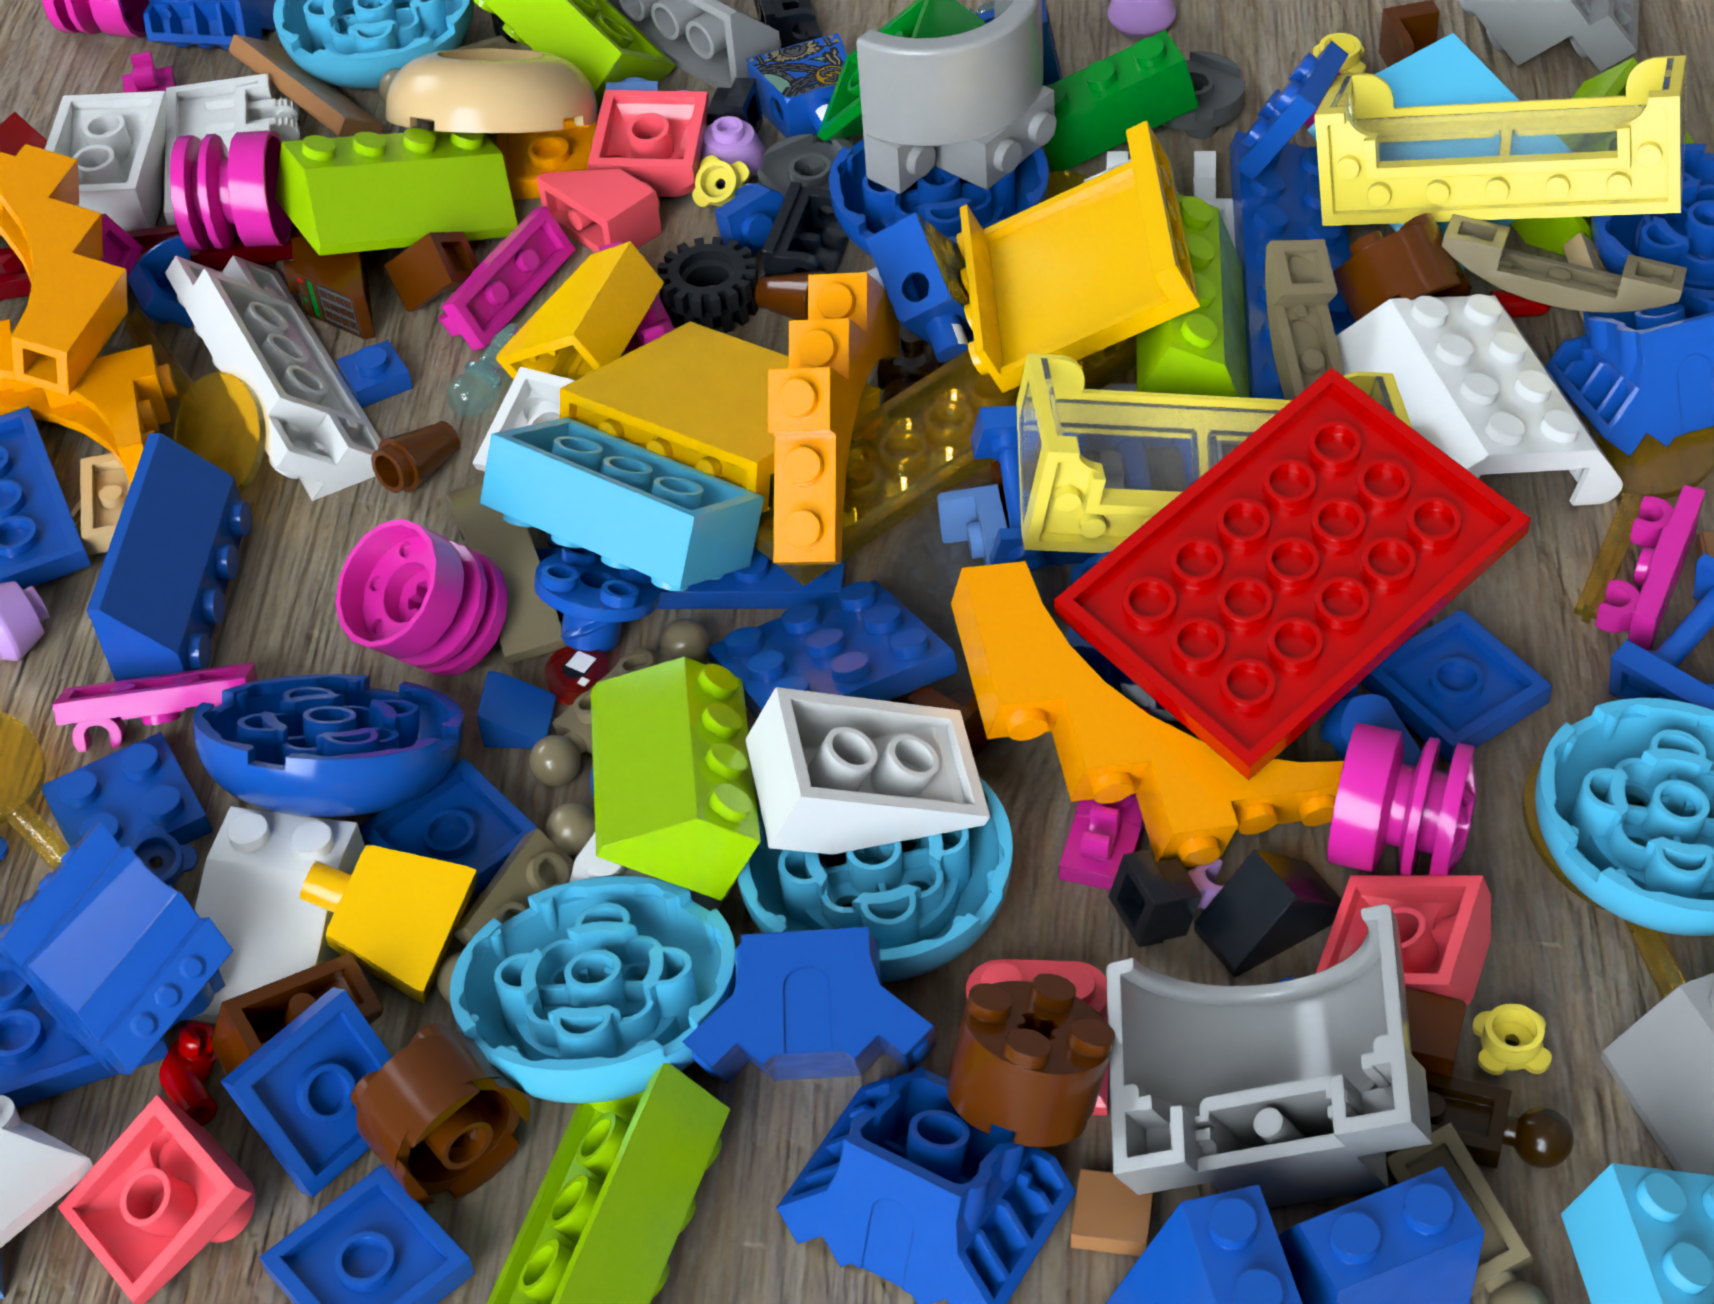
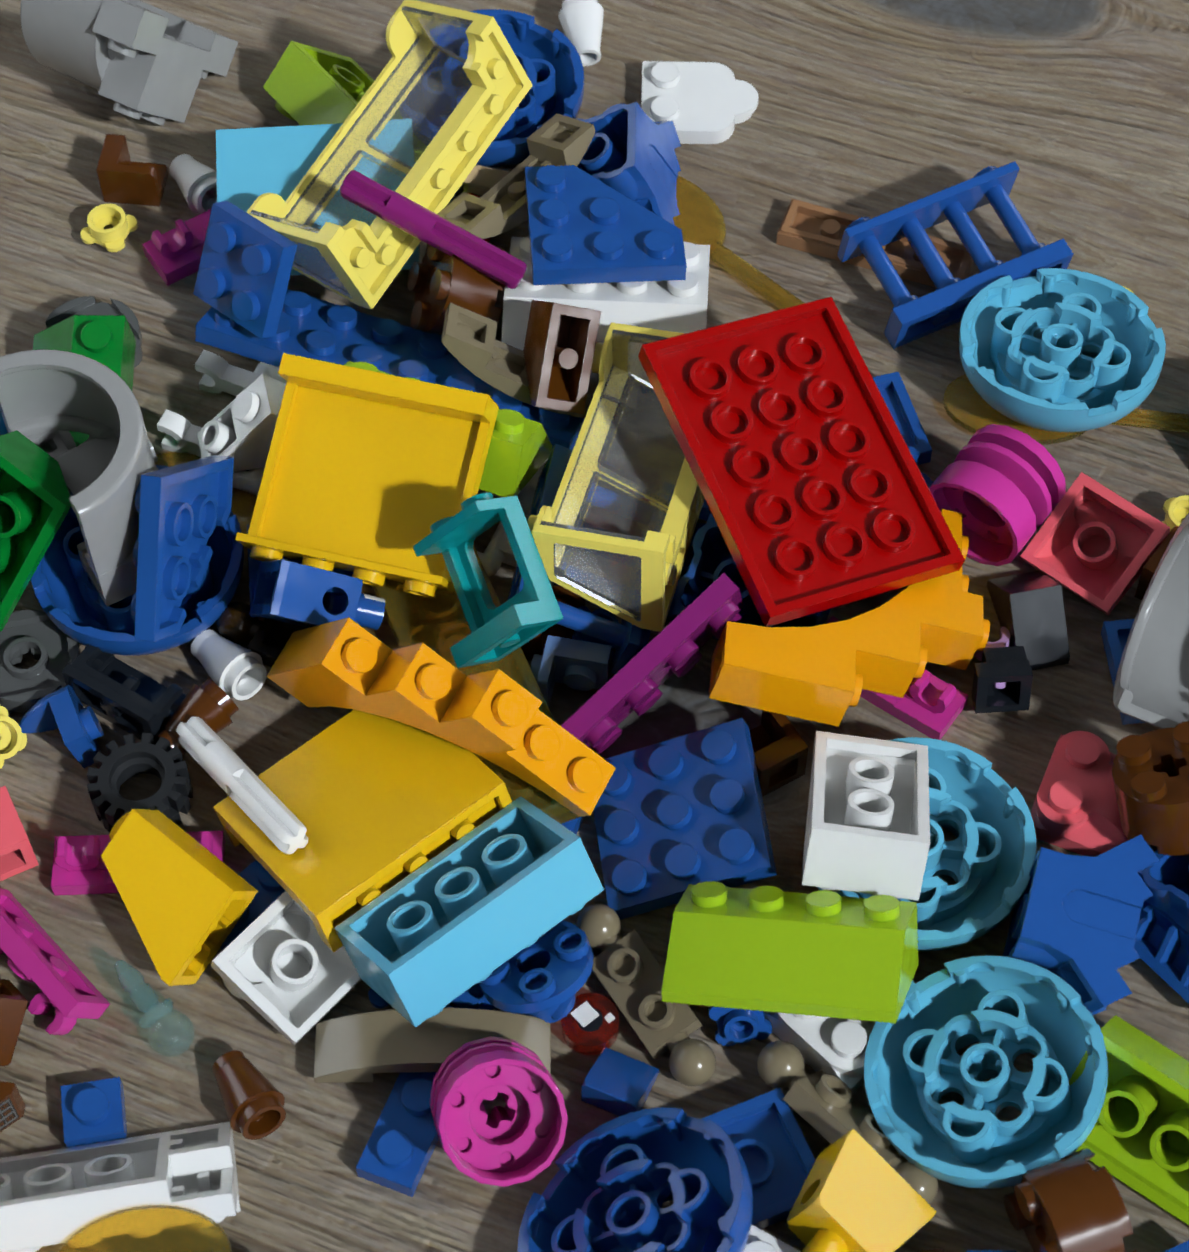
camera: 75 degrees left, 10 degrees up
dark pink plate [1595,485,1706,651] -> none
none -> blue plate [131,455,234,642]
none -> white axle [176,716,309,854]
none -> magenta axle [340,170,527,289]
none -> teal window [413,492,564,668]
none -> reddish brown slope [523,300,601,414]
none -> blue plate [525,165,686,285]
none -> magenta plate [561,573,744,754]

